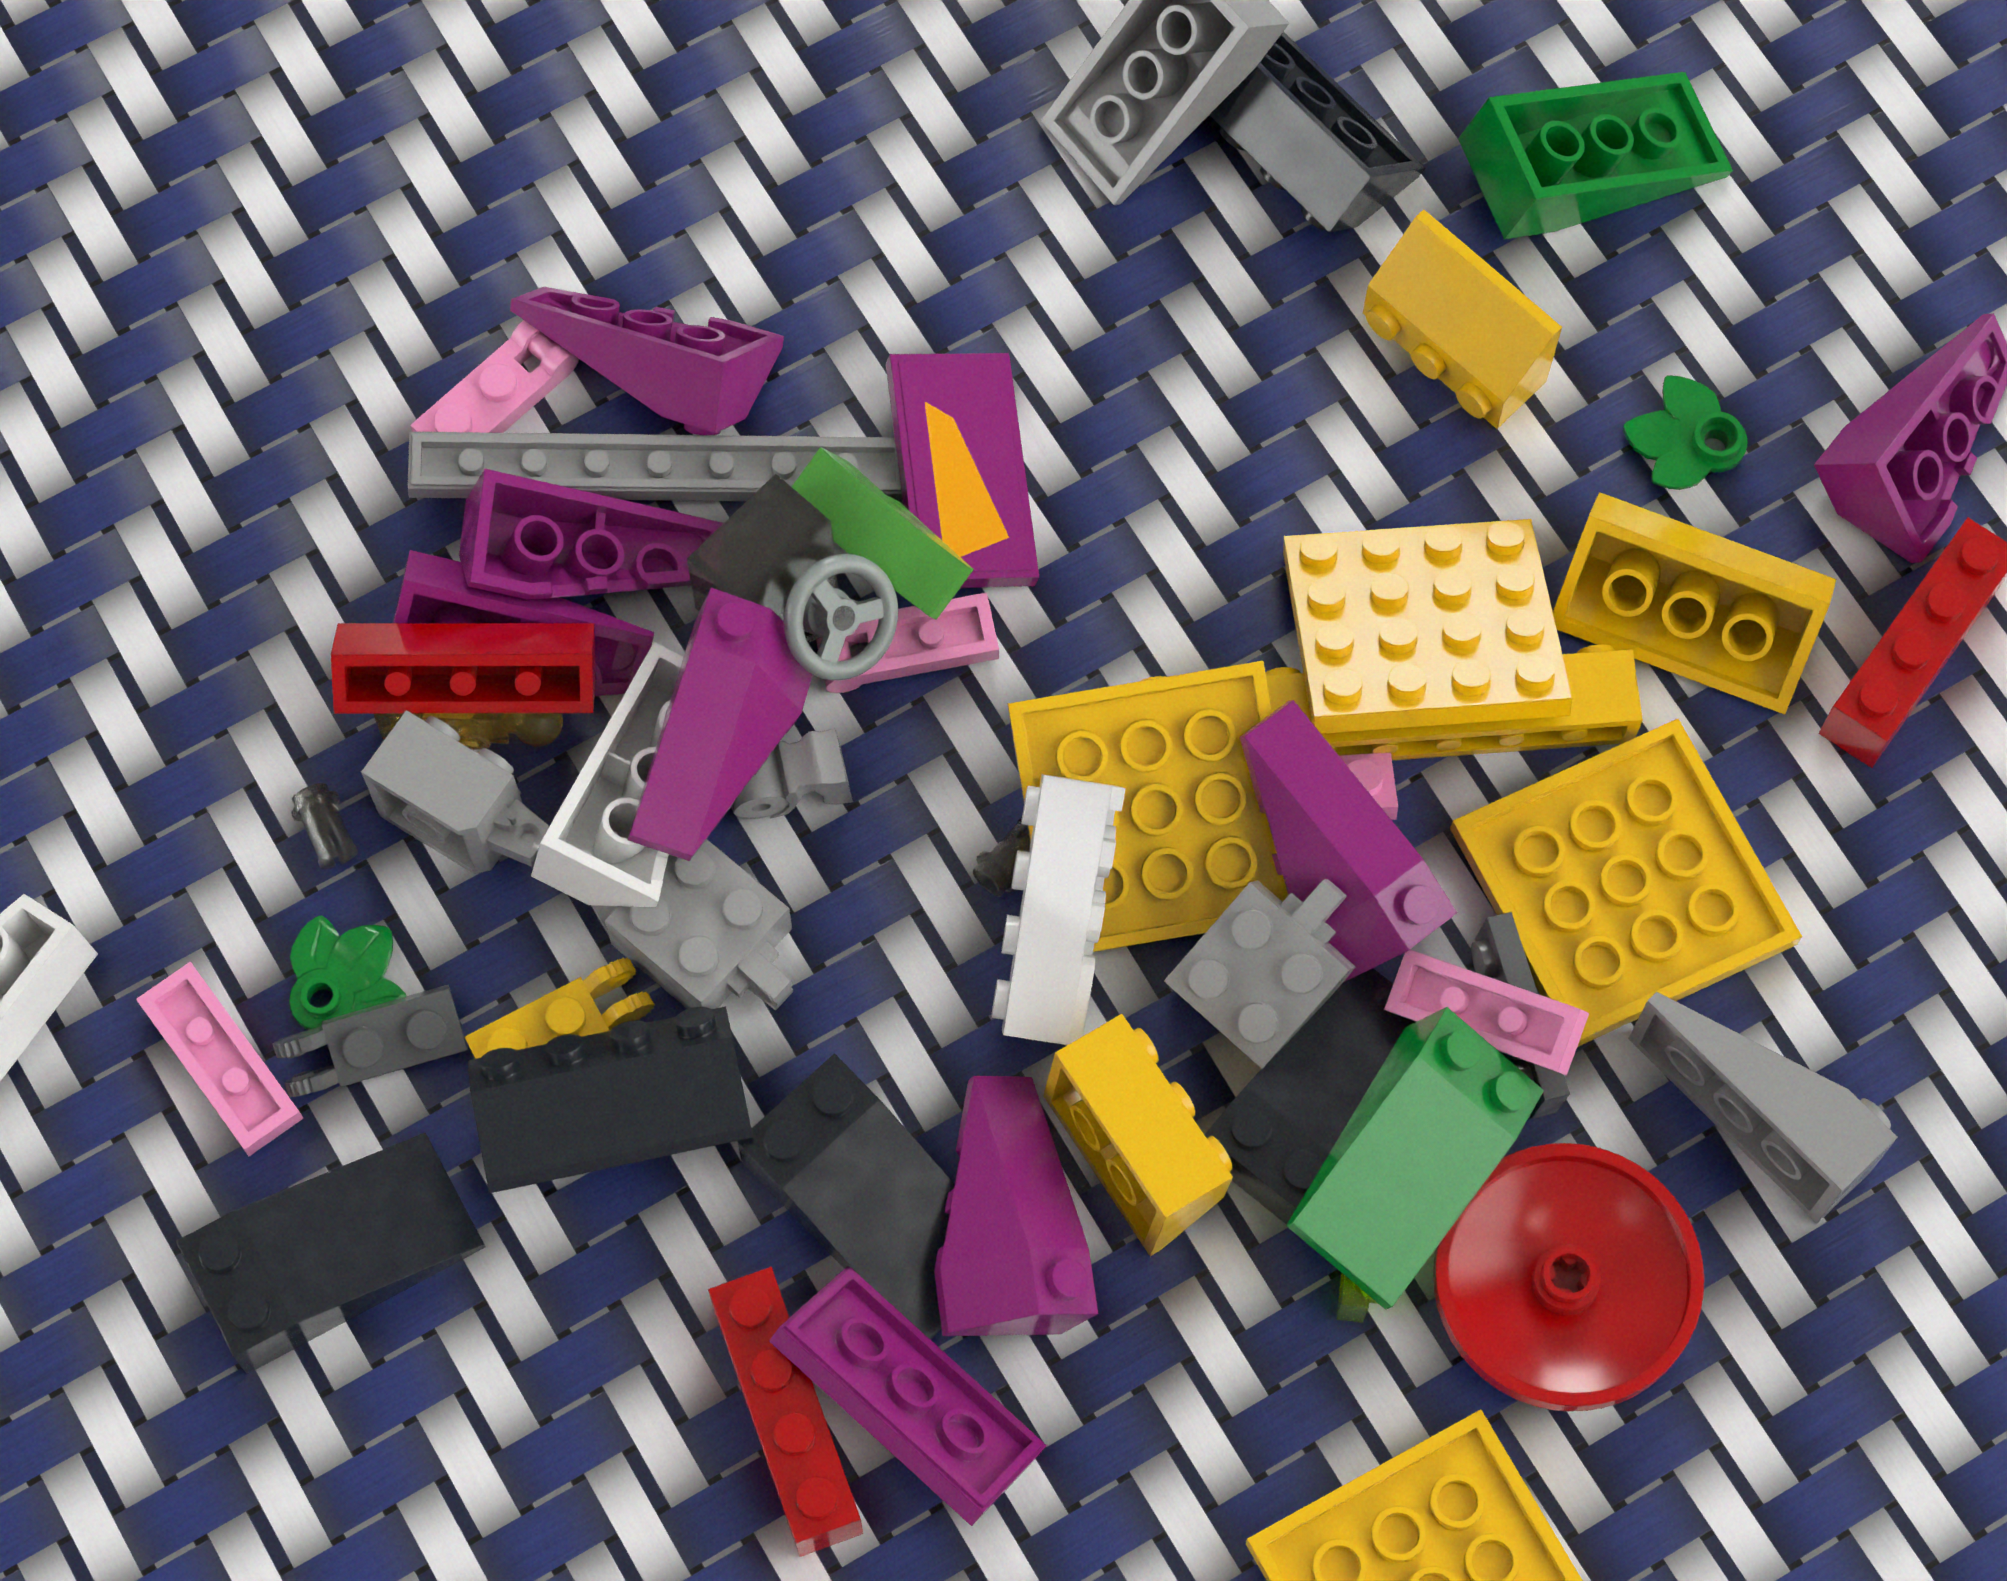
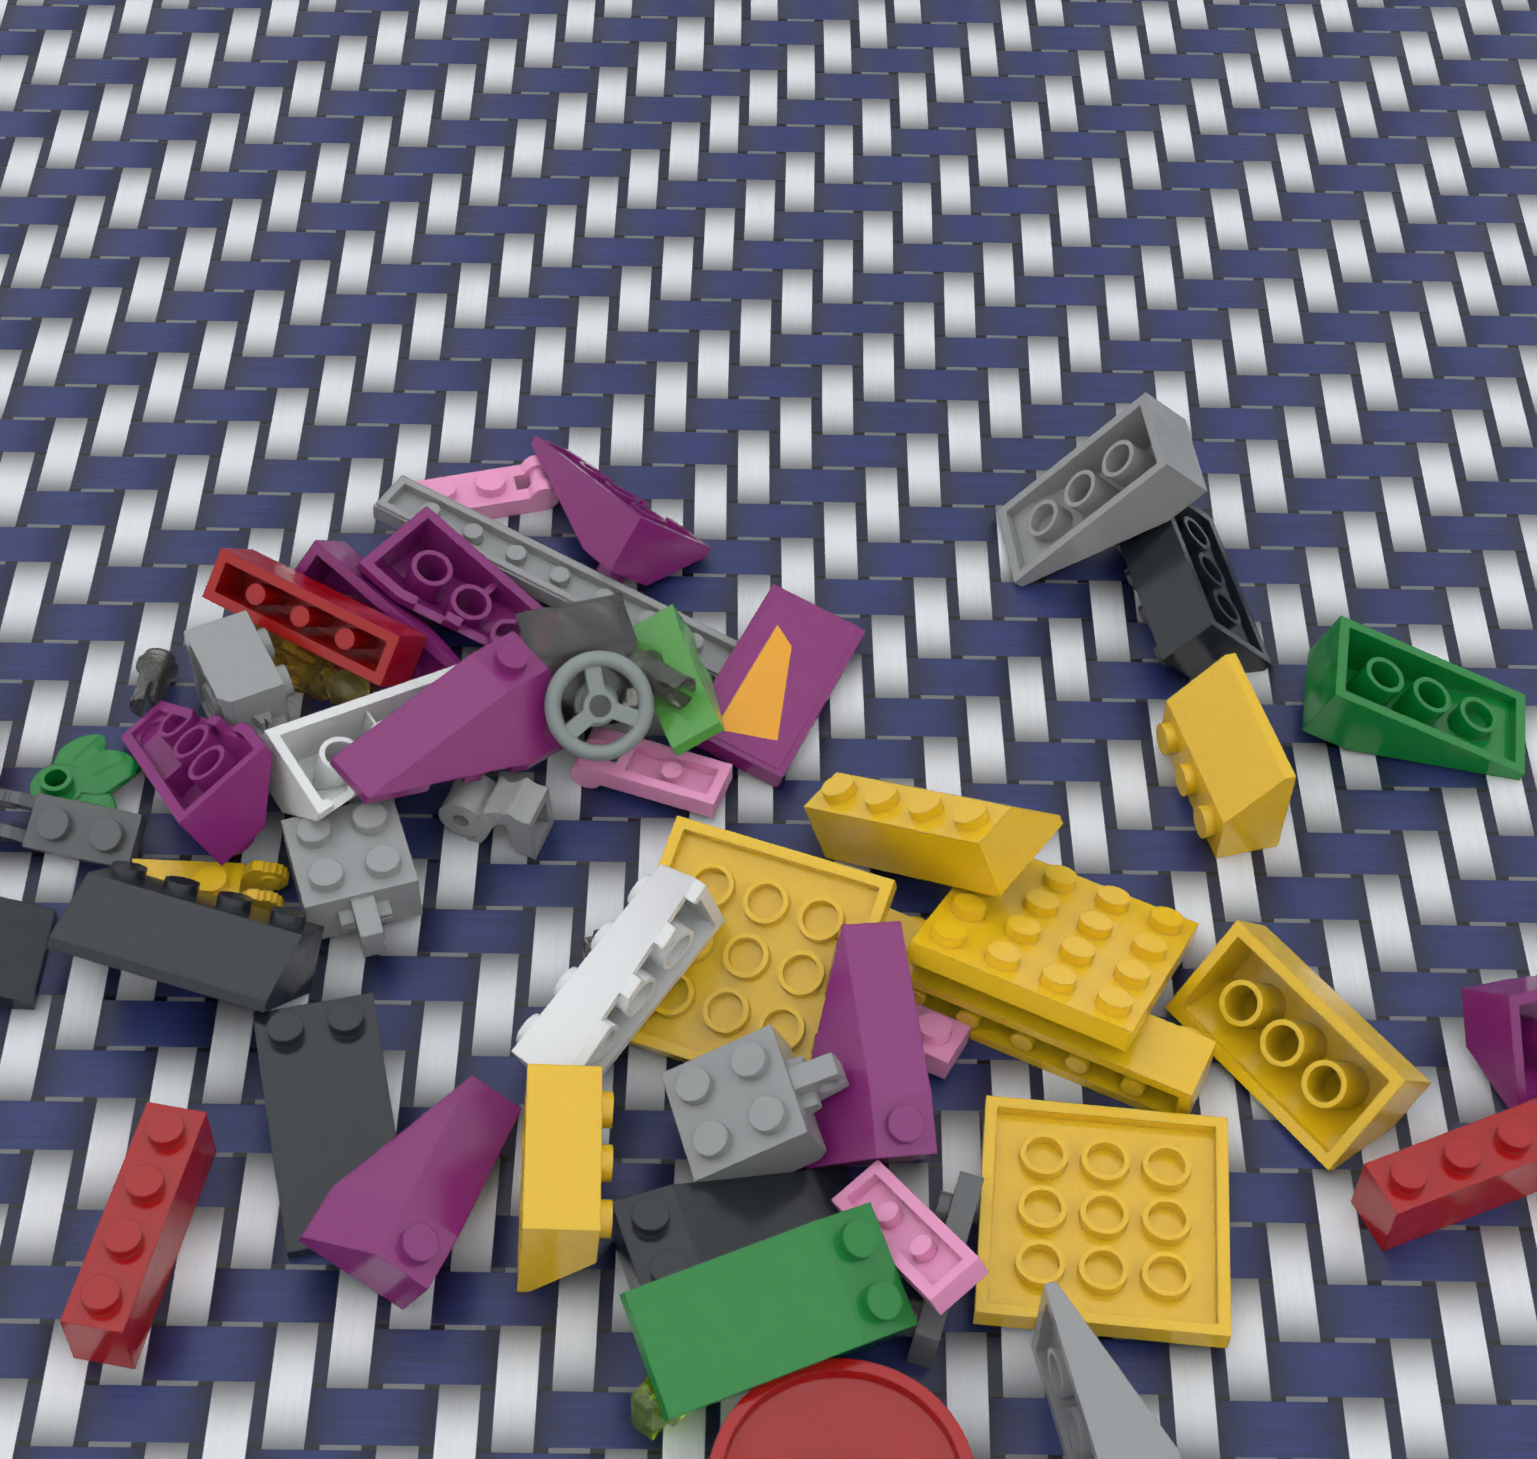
camera: 30 degrees right, 20 degrees down
magenta tile [769,1266,1047,1526] -> none
green plate [1623,375,1748,490] -> none
none -> magenta wedge [120,701,273,866]
none -> clear smoke pin [629,649,696,710]
none -> yellow slope [804,772,1063,897]

